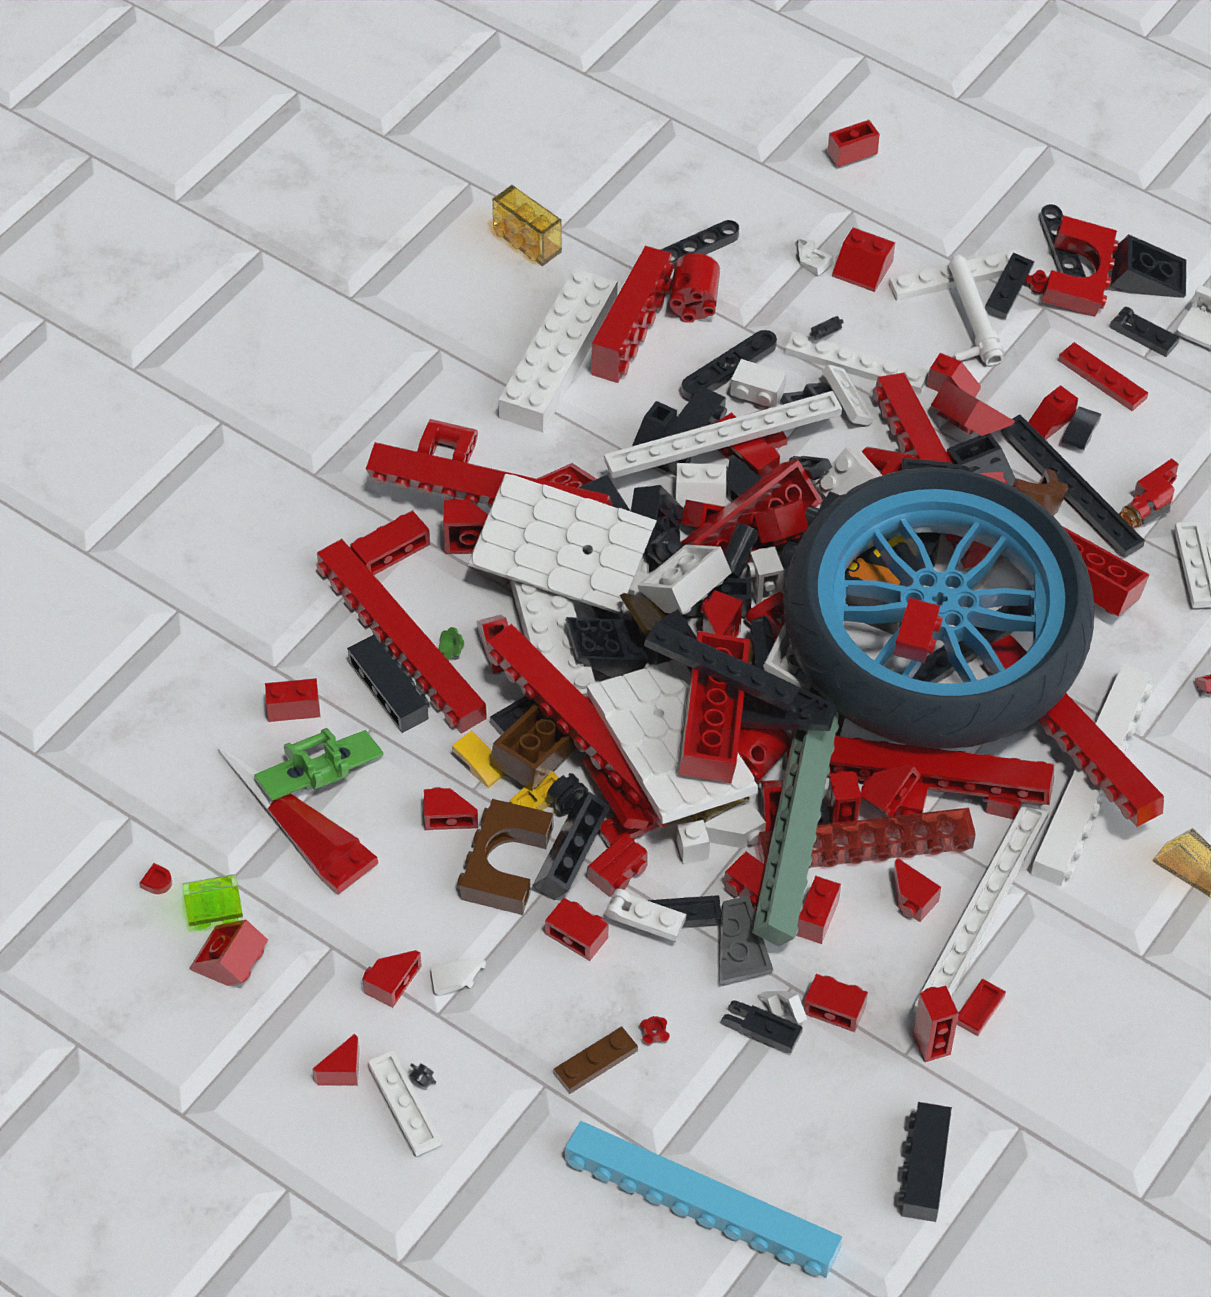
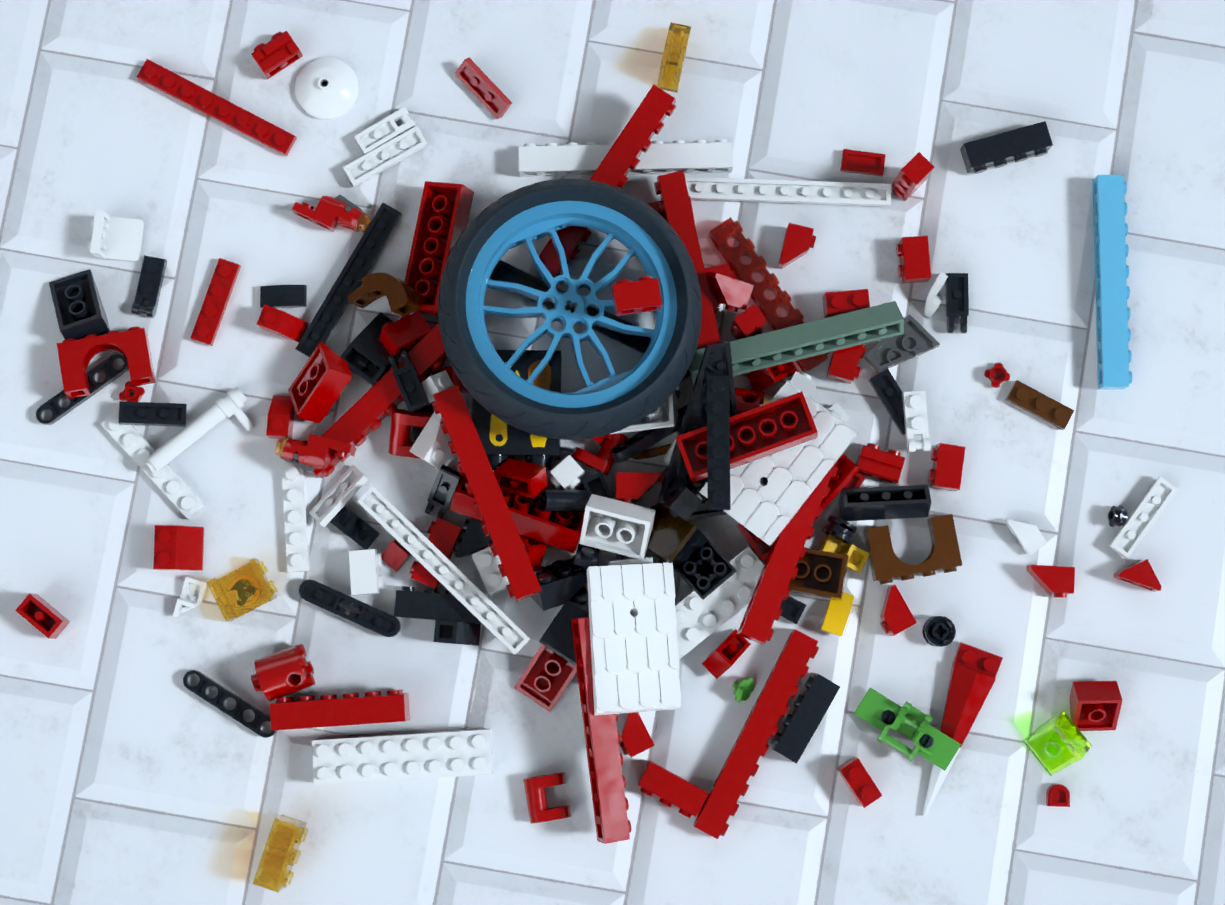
camera: 120 degrees left, 30 degrees up
black axle [809,316,844,340] -> none
none -> clear yellow panel [207,558,278,622]
none -> red plate [275,434,357,472]
none -> red brick [431,385,542,602]
none -> black wheel [922,616,956,647]

